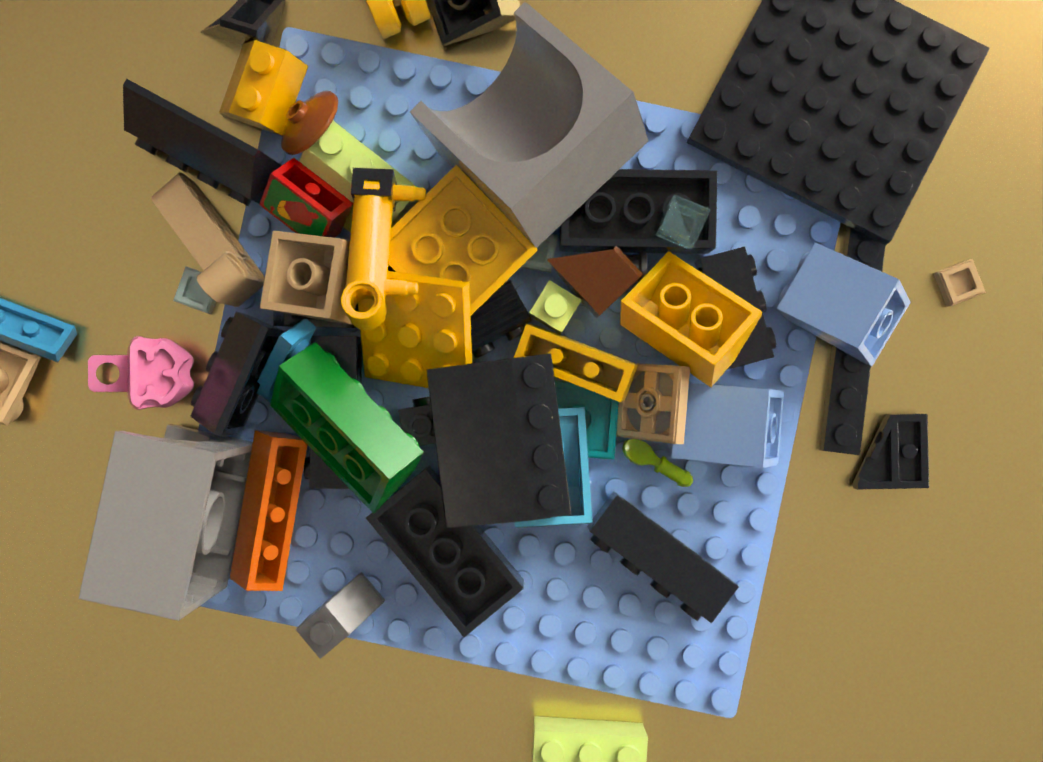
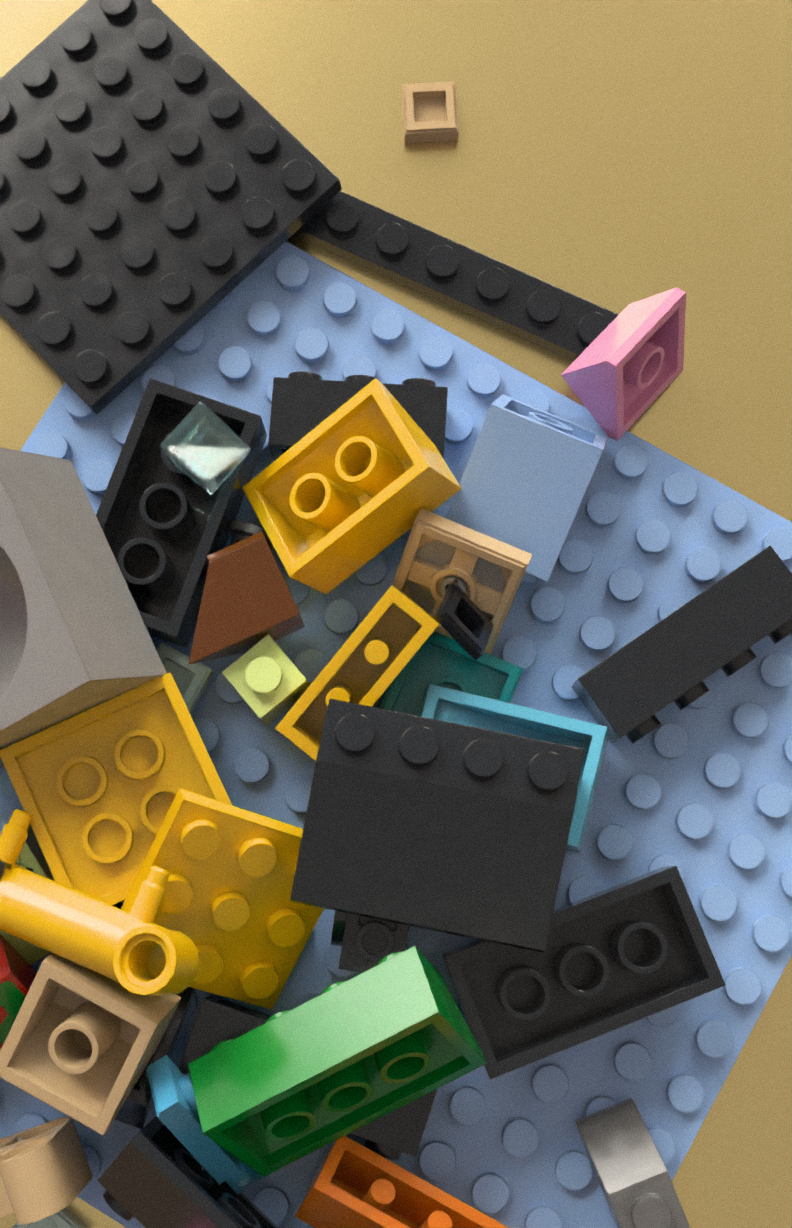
camera: 70 degrees left, 10 degrees down
black brick [470,280,532,359] -> none
lime piece [622,439,693,487] -> none
light blue slope [776,242,911,367] -> none
black wing [853,413,929,490] -> none
none -> black slope [435,584,493,660]
none -> bright pink slope [561,287,686,441]

